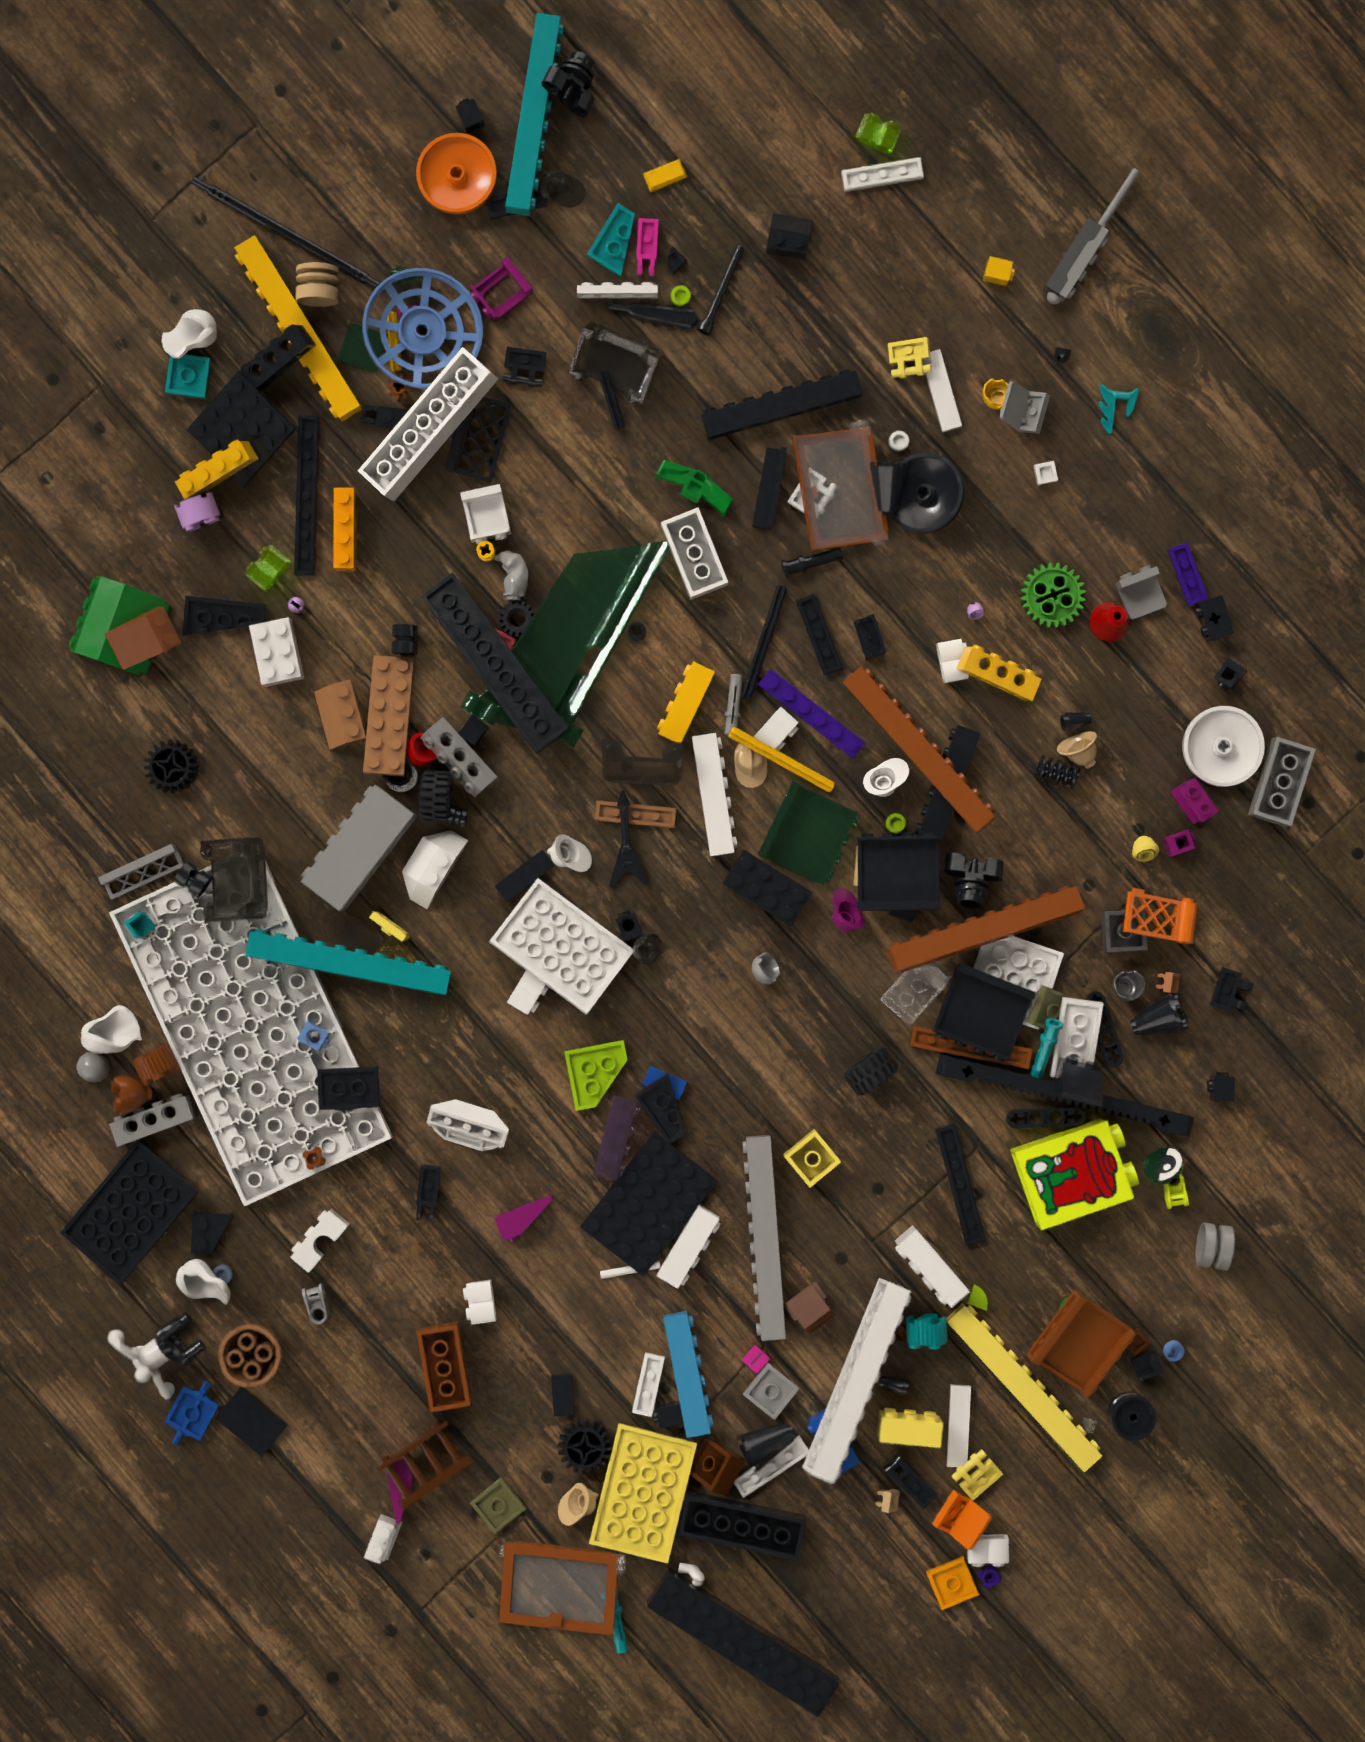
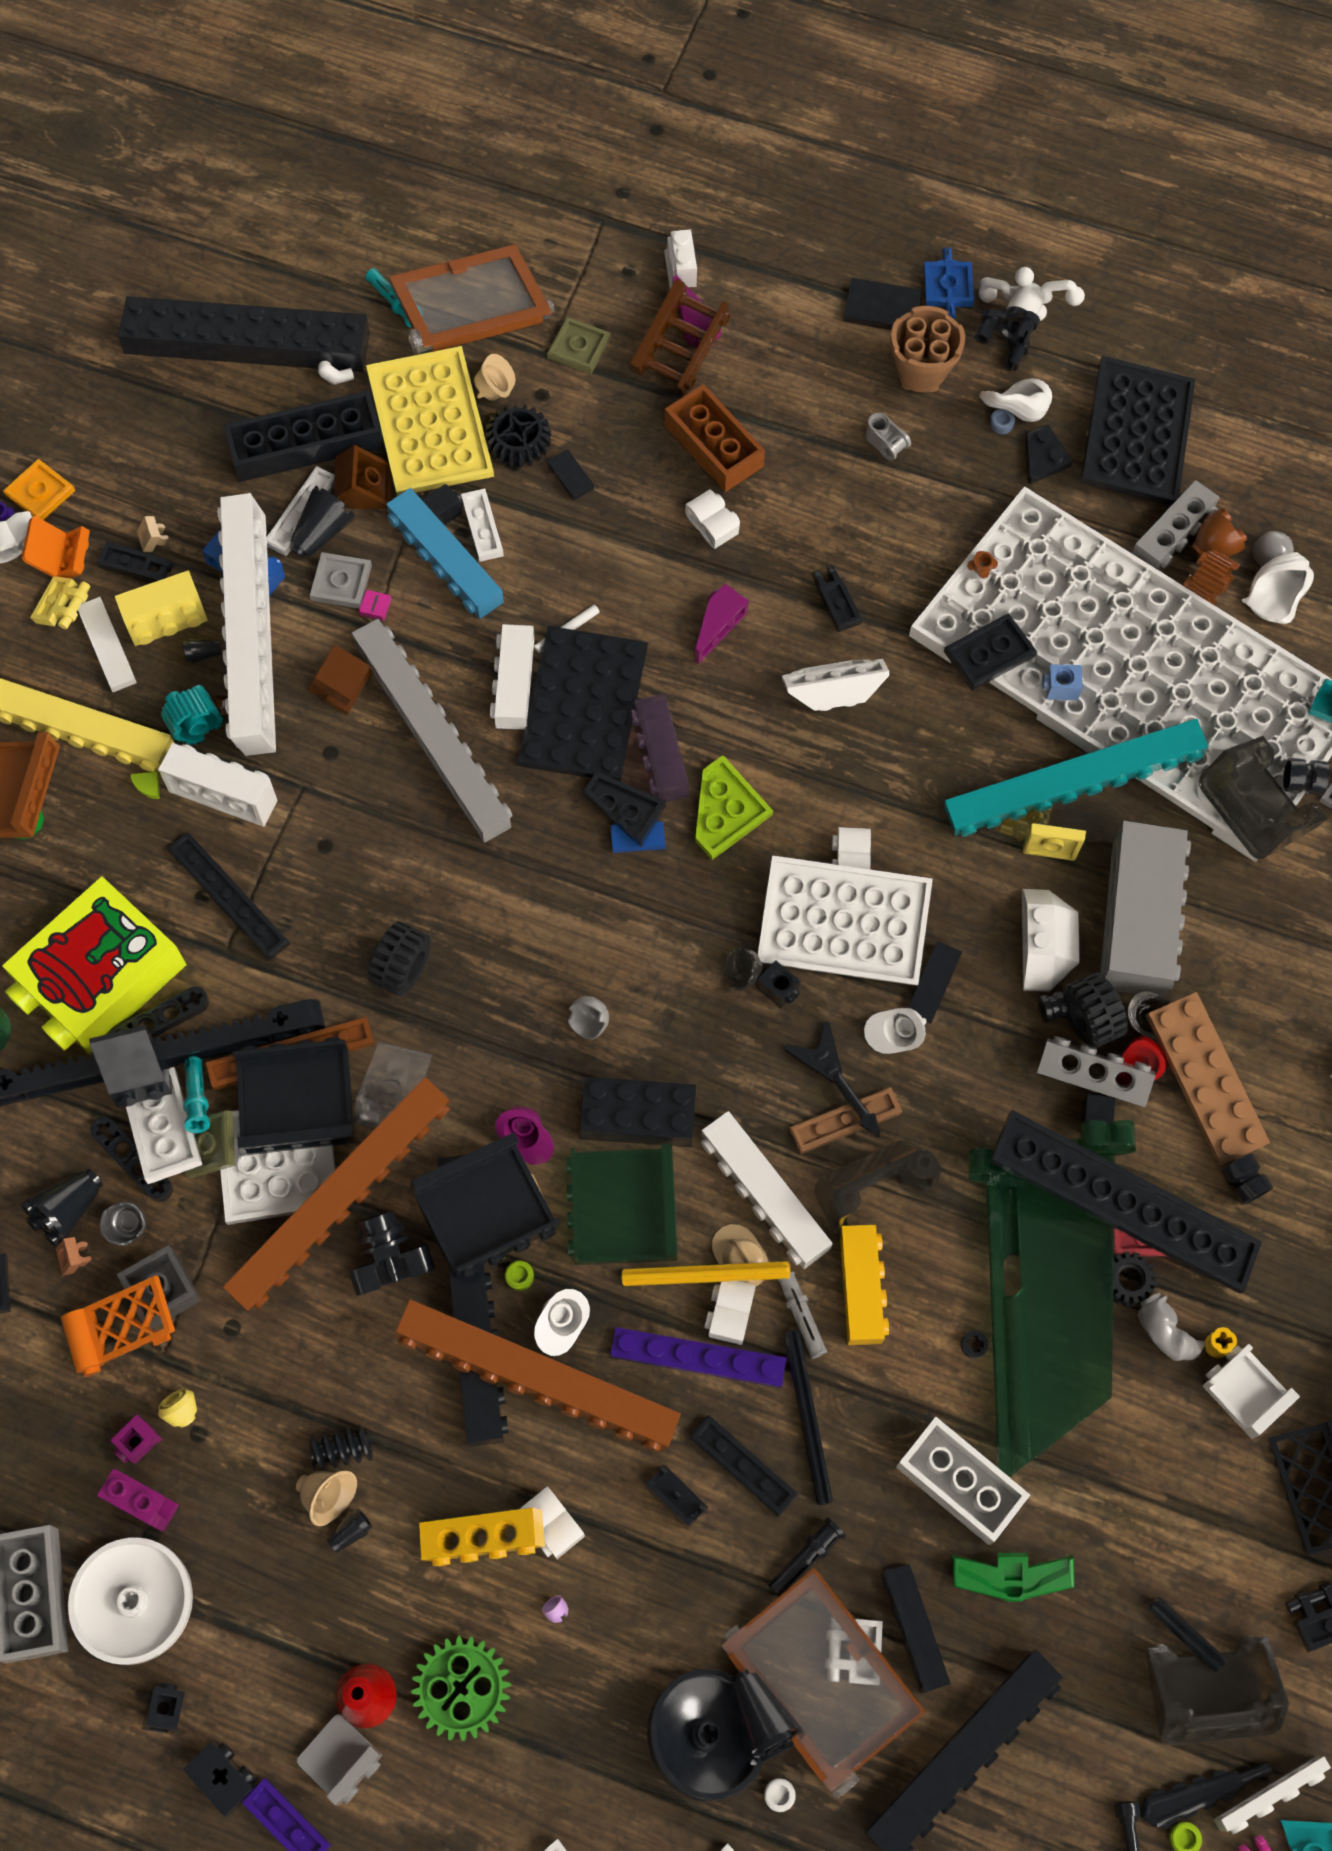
camera: 150 degrees right, 20 degrees down
white arch [290,1208,350,1273] -> none
medium nougat slope [314,679,367,750] -> none
light yellow brick [783,1129,841,1188] -> none

